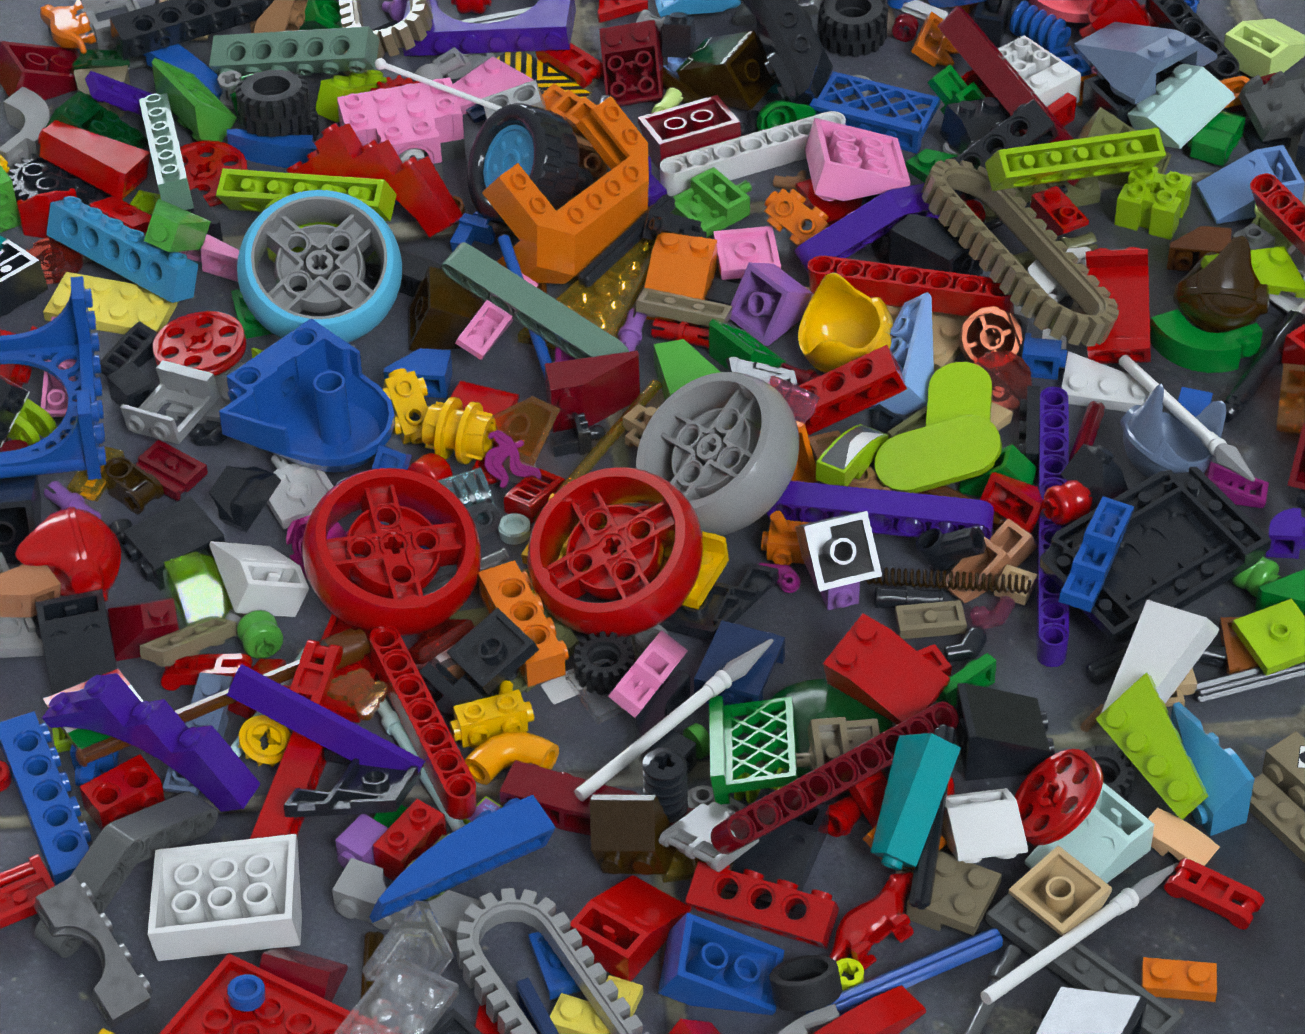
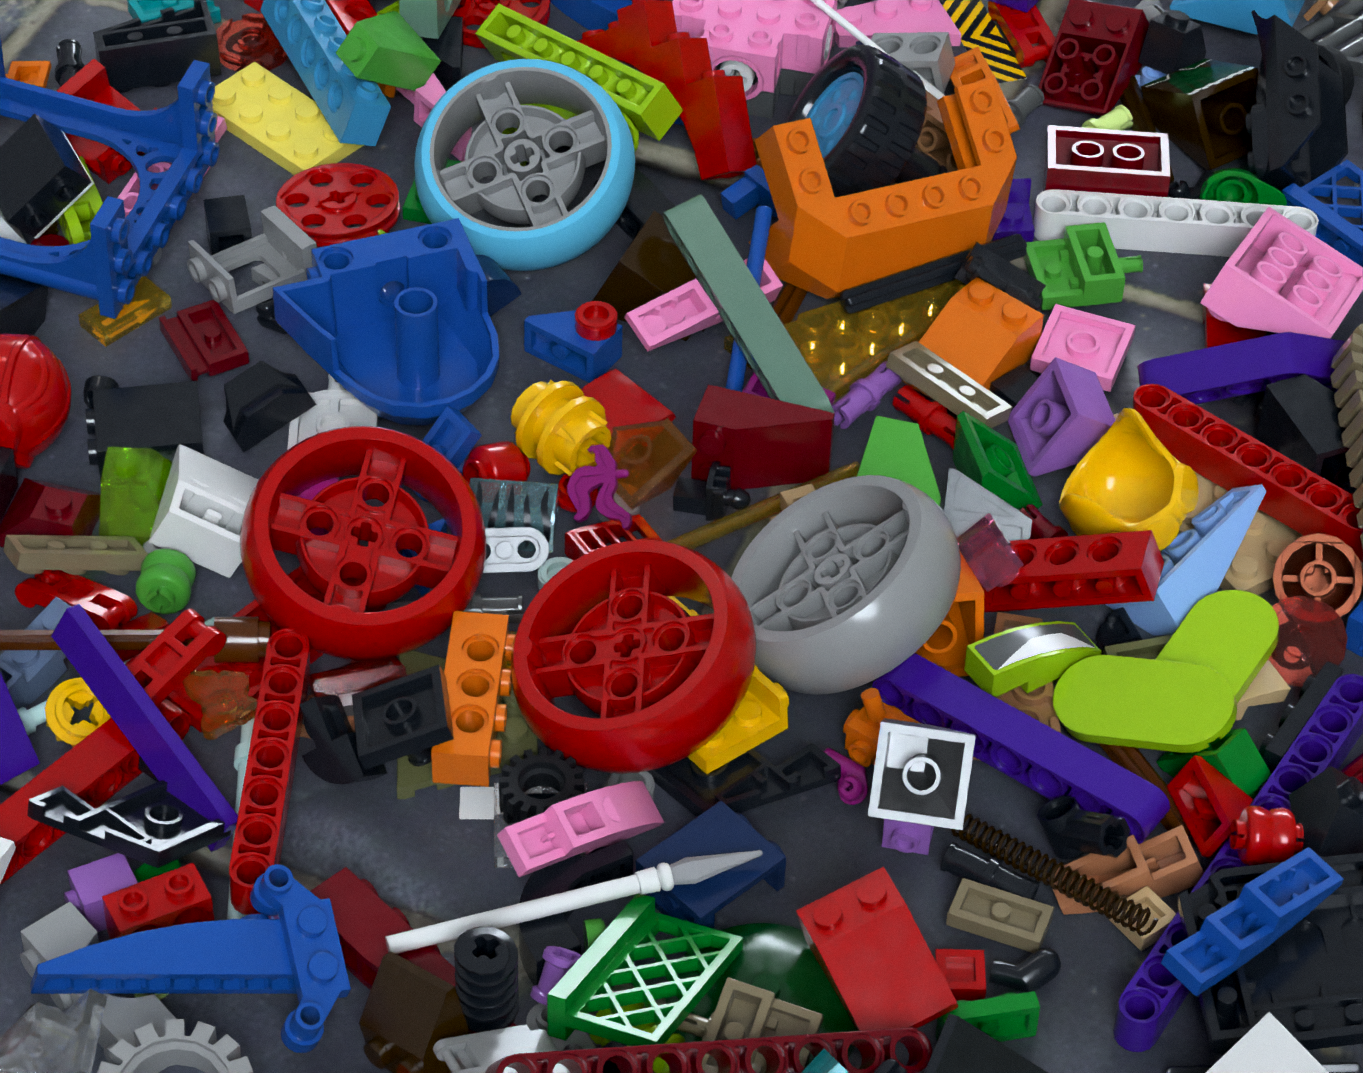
camera: 25 degrees right, 0 degrees up
medium lavender pin [44,481,101,519] -> none
black slope [100,321,158,376] -> none
dark brown piece [104,457,164,514] -> none
yellow brick [383,368,430,444] -> none
yellow brick [449,680,534,749] -> none
light orange cylinder [465,732,559,785] -> none
orange brick [764,188,830,246] -> none
medium nougat animal [773,170,807,191] -> none
clear pink arm [970,596,1015,629] -> none
none -> blue plate [250,864,351,1053]
none -> medium lavender bush [530,946,582,1006]
none -> red tile [575,301,617,341]

